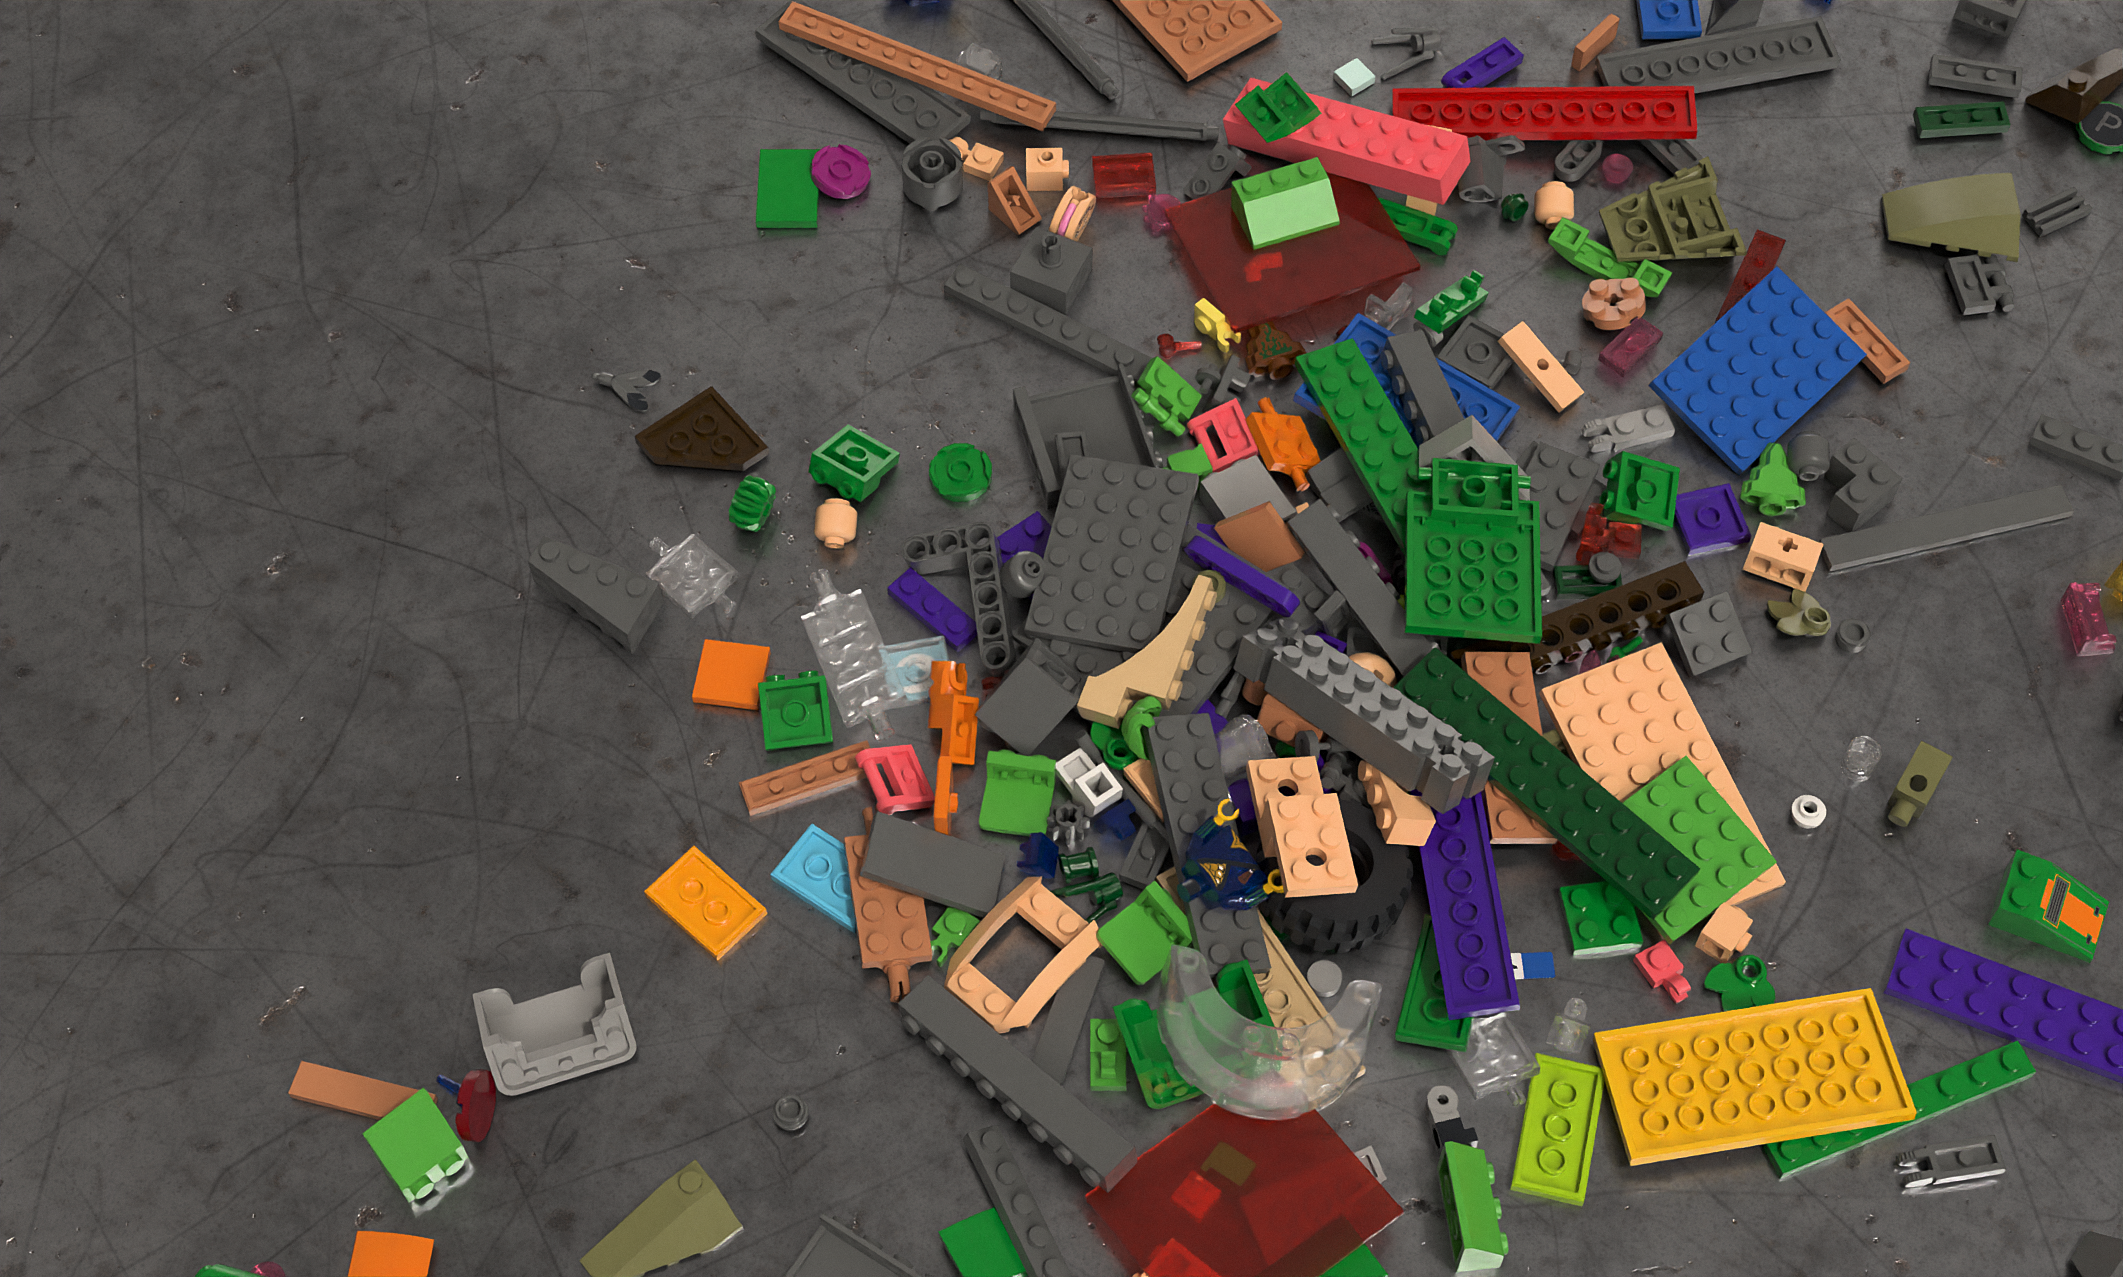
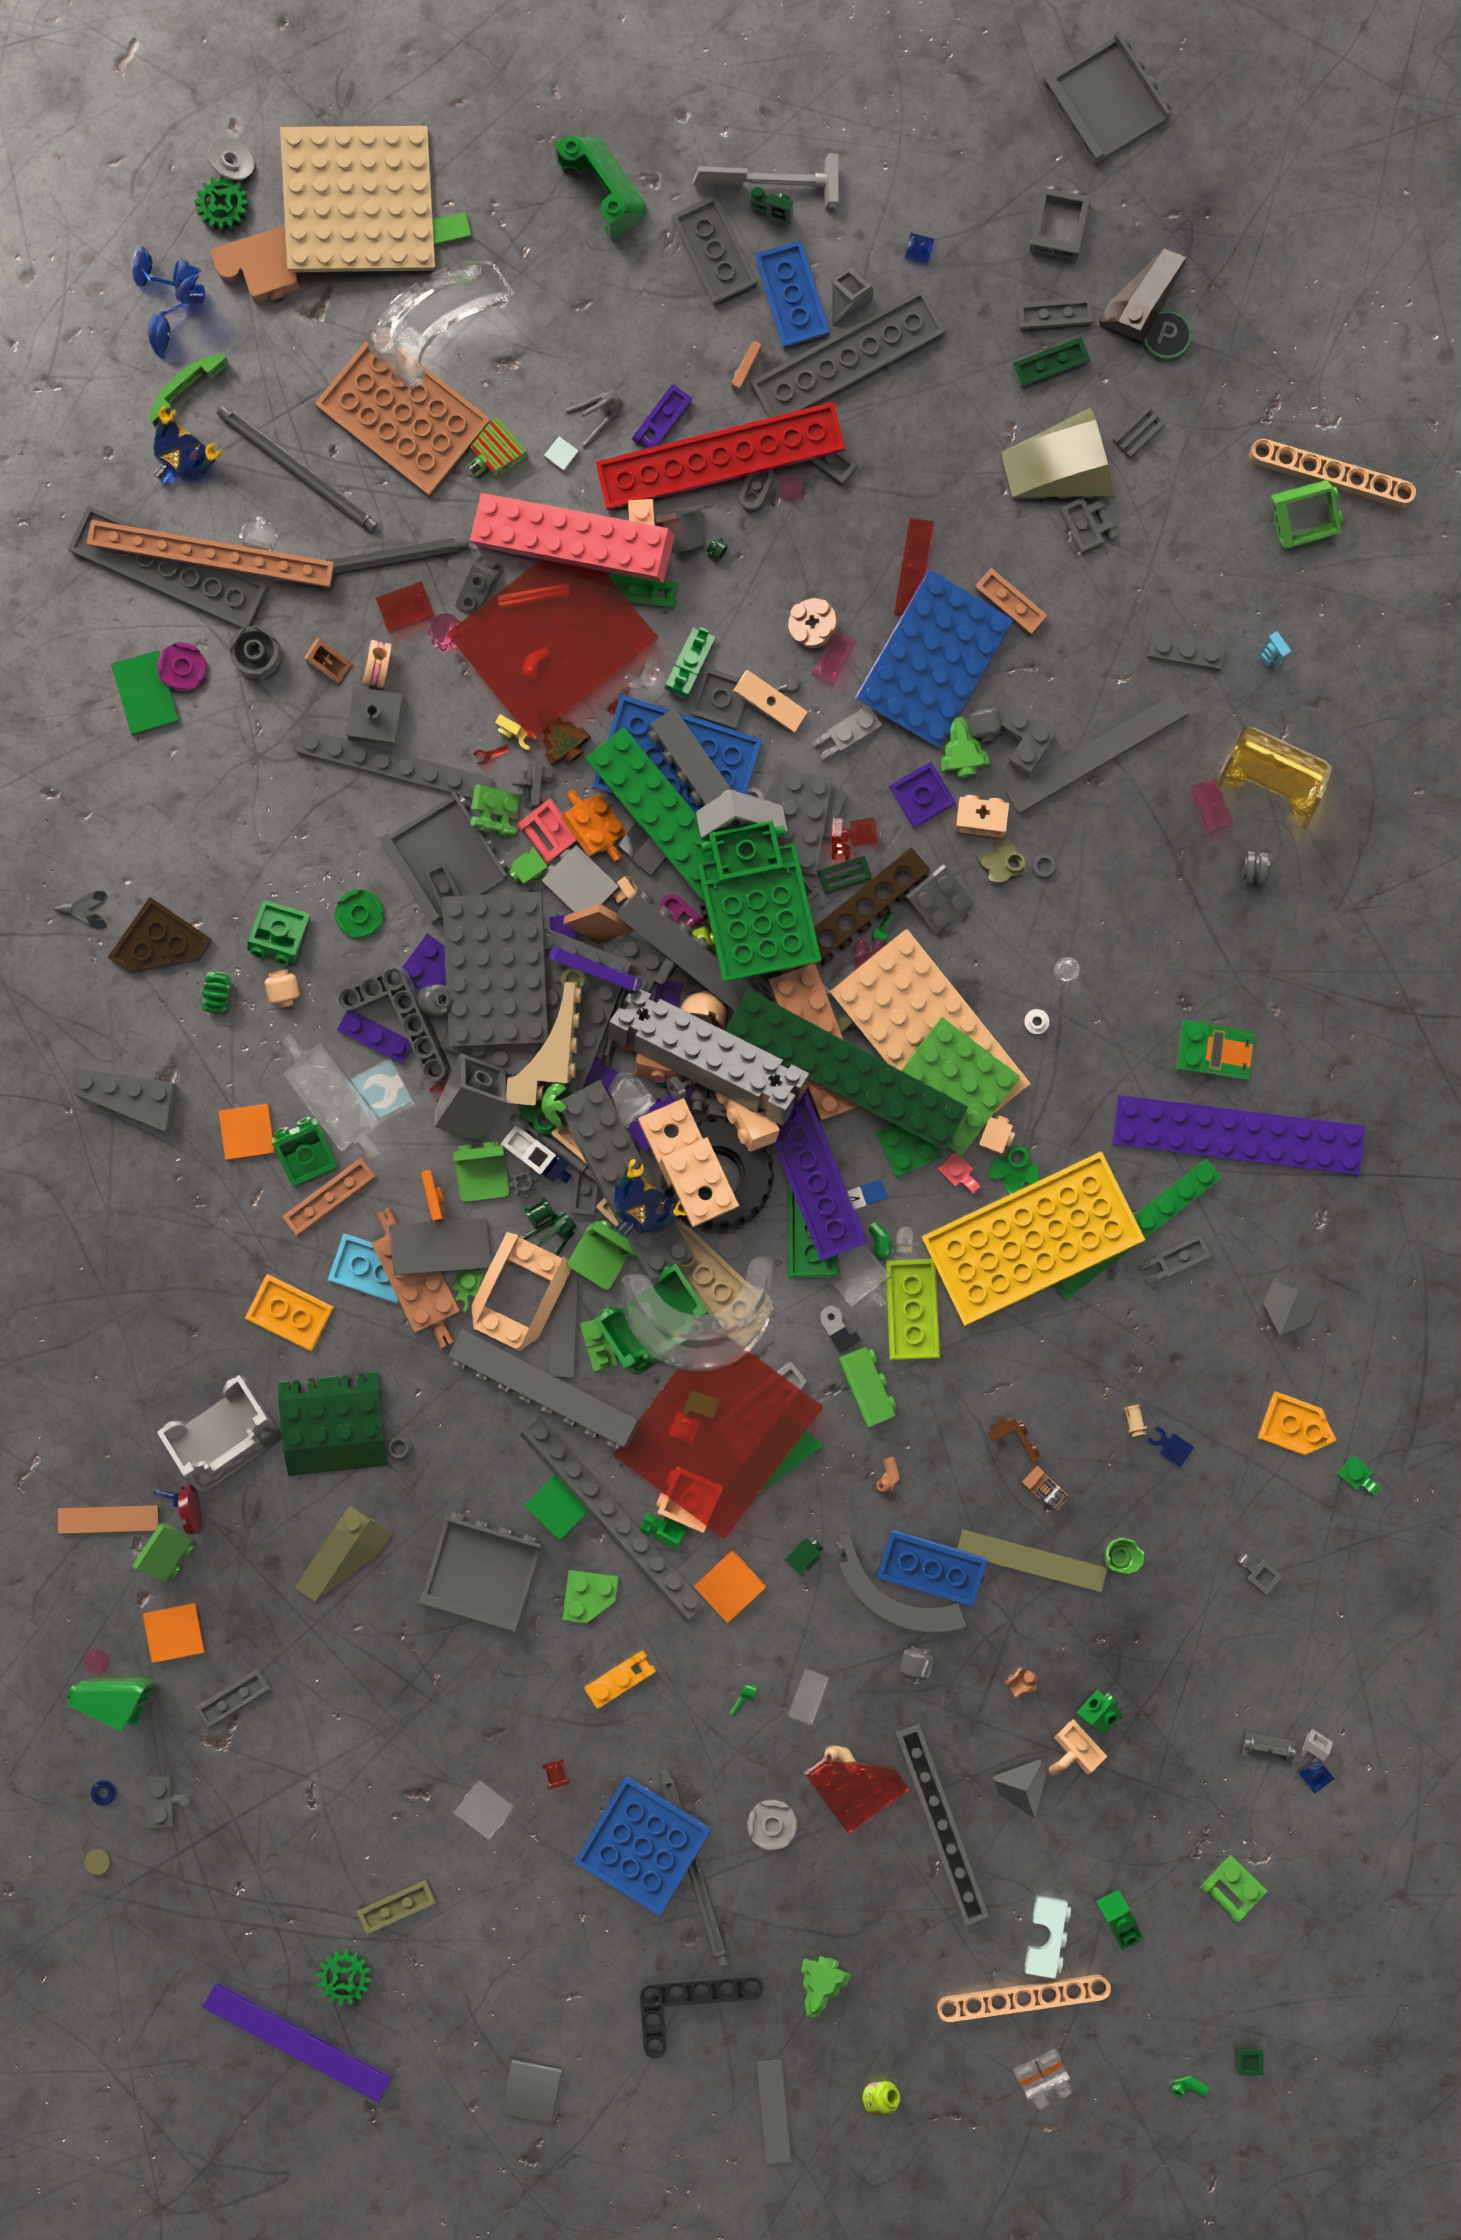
camera: 15 degrees left, 25 degrees up
clear plate [645,533,739,619] -> none
coral plate [855,744,935,815] -> none
orange plate [928,661,979,765] -> none
light nougat plate [949,137,1004,181] -> none
clear blue tile [1017,832,1059,880] -> none
light nougat brick [1026,148,1069,191] -> none
slope [1231,157,1340,250] -> none
green slope [1235,72,1322,143] -> none
light nougat head [1534,181,1574,229] -> none
bright green slope [1548,217,1672,298] -> none
dark grey plate [1588,552,1622,584] -> none
olive wedge [1599,156,1747,262] -> none
green plate [1599,451,1680,531] -> none
olive torso [1888,740,1953,827] -> none
none -> dark green slope [278,1371,388,1476]
none -> torso [467,416,528,477]
none -> green arm [868,1222,892,1260]

